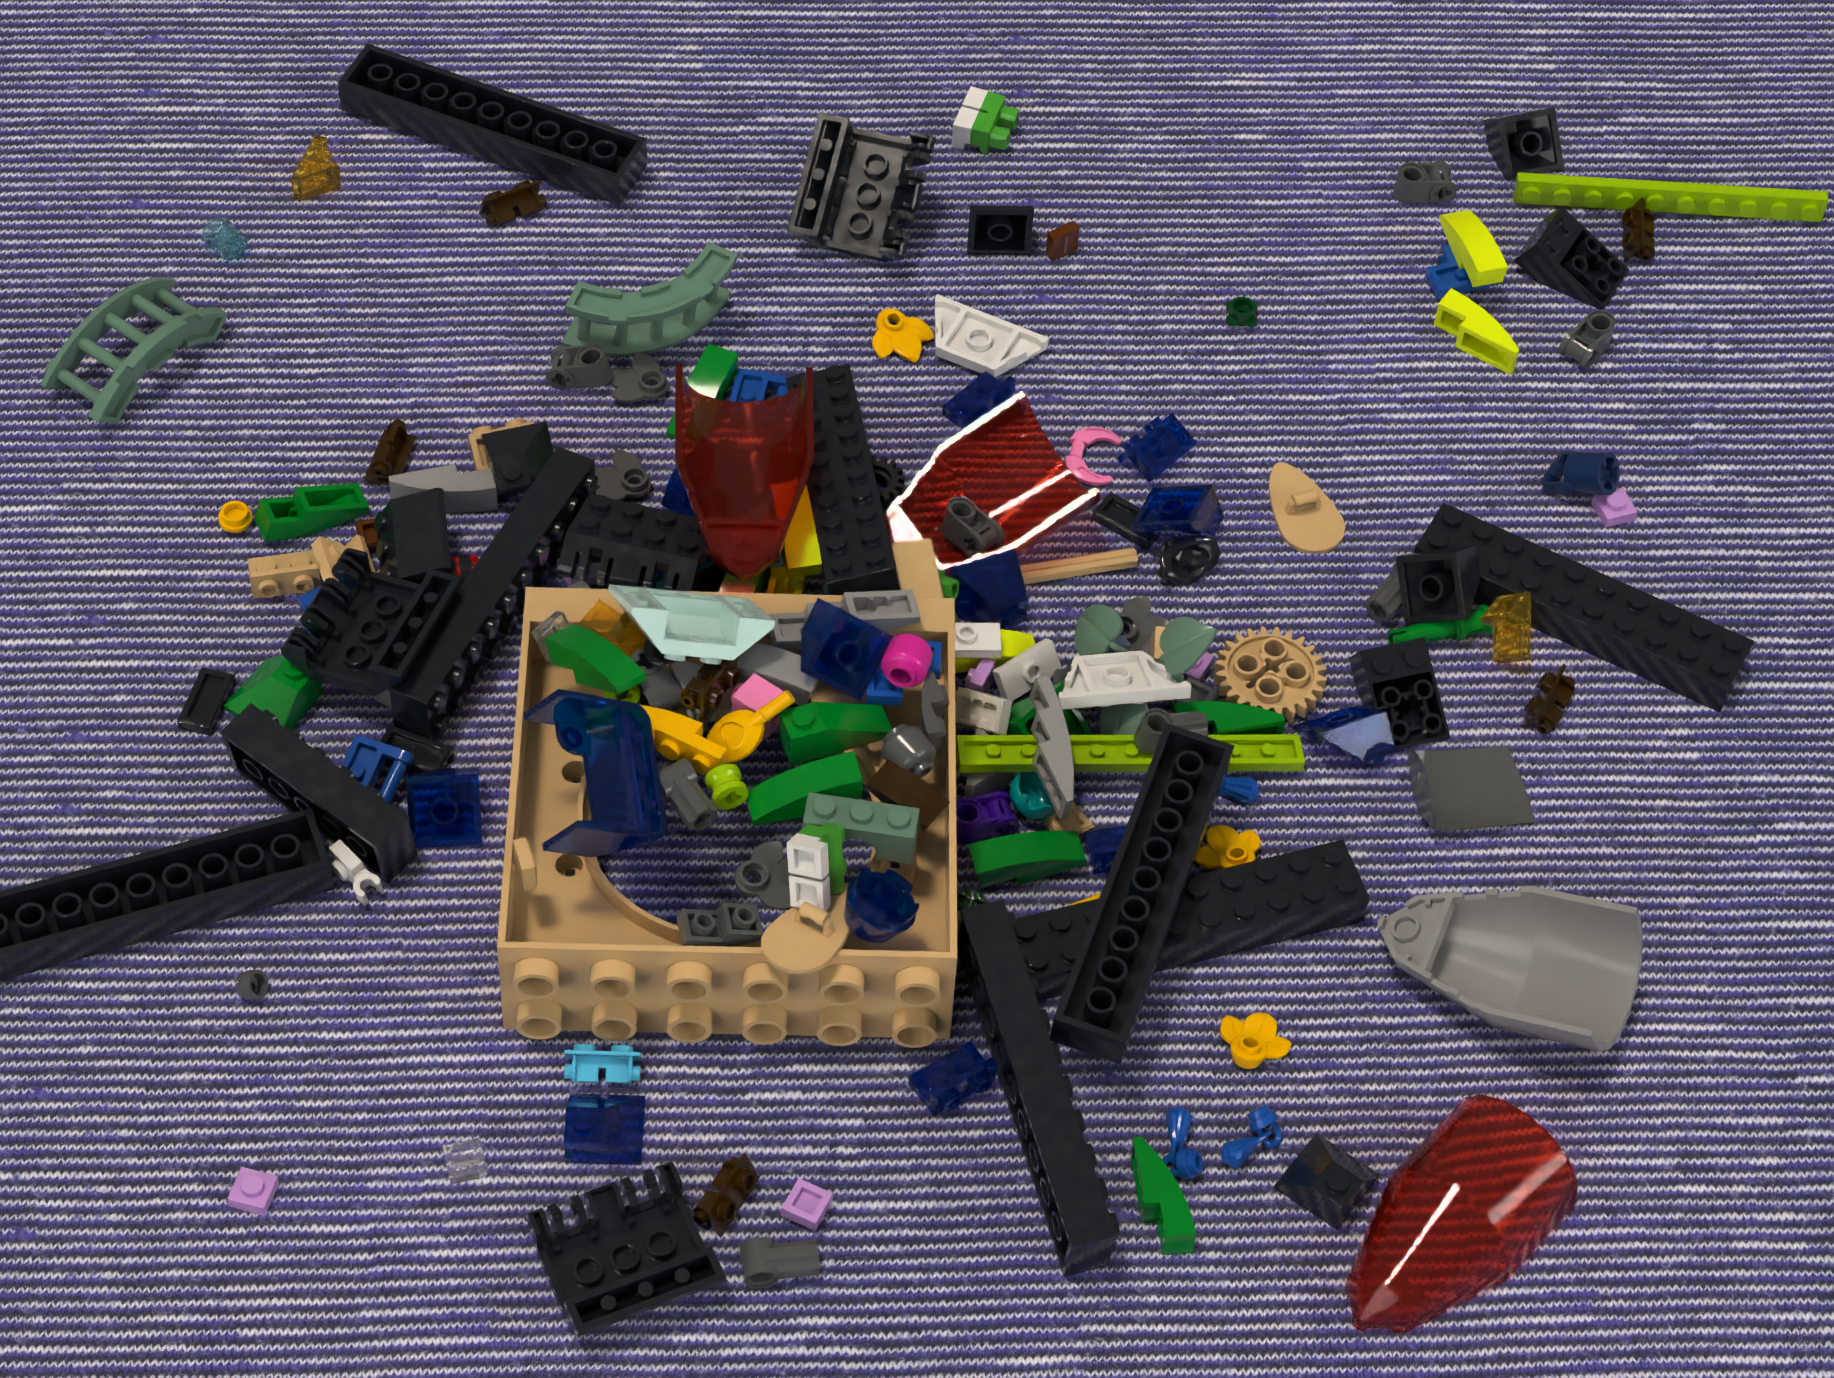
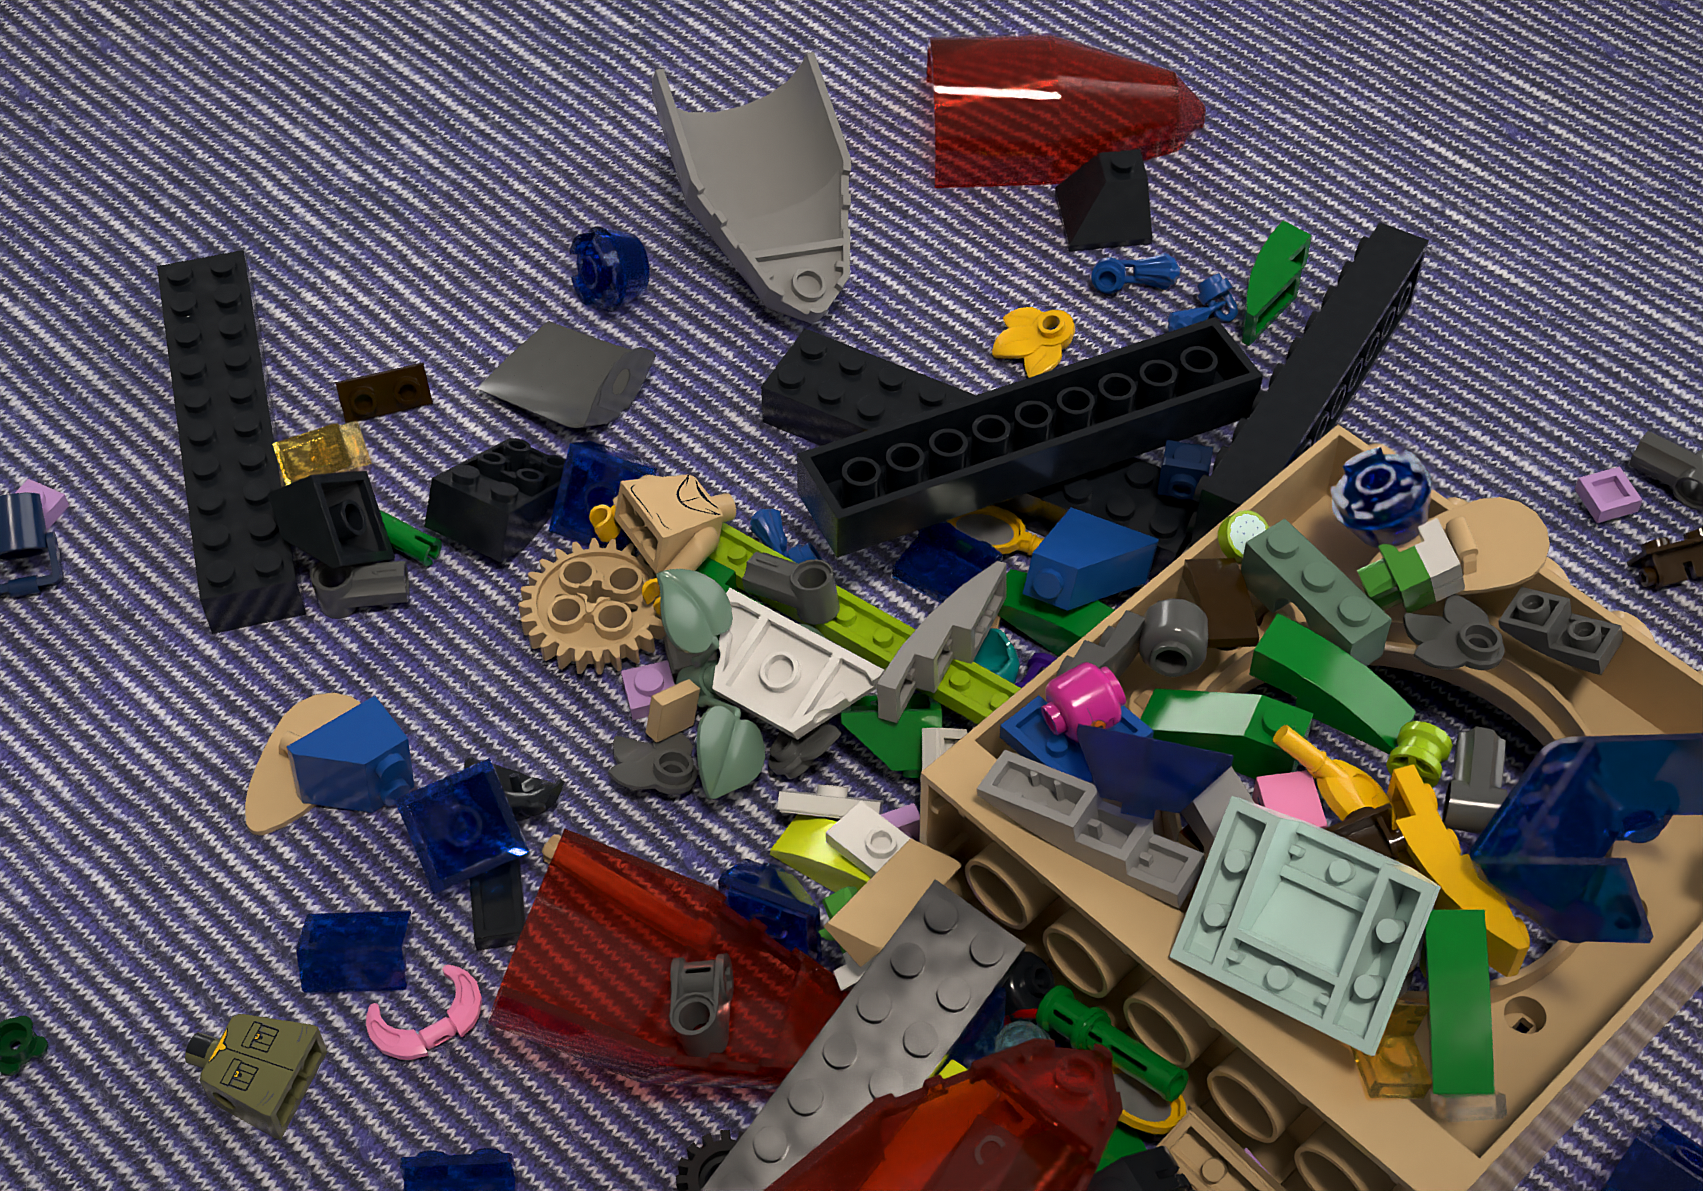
camera: 130 degrees left, 0 degrees up
none -> olive torso [185,1014,328,1140]
none -> blue slope [287,695,415,813]
none -> clear blue cone [570,226,650,312]
none -> tan torso [589,475,736,615]
none -> blue slope [1023,507,1159,611]
none -> dark blue bracket [1157,440,1213,500]
none -> tile [1218,510,1269,564]

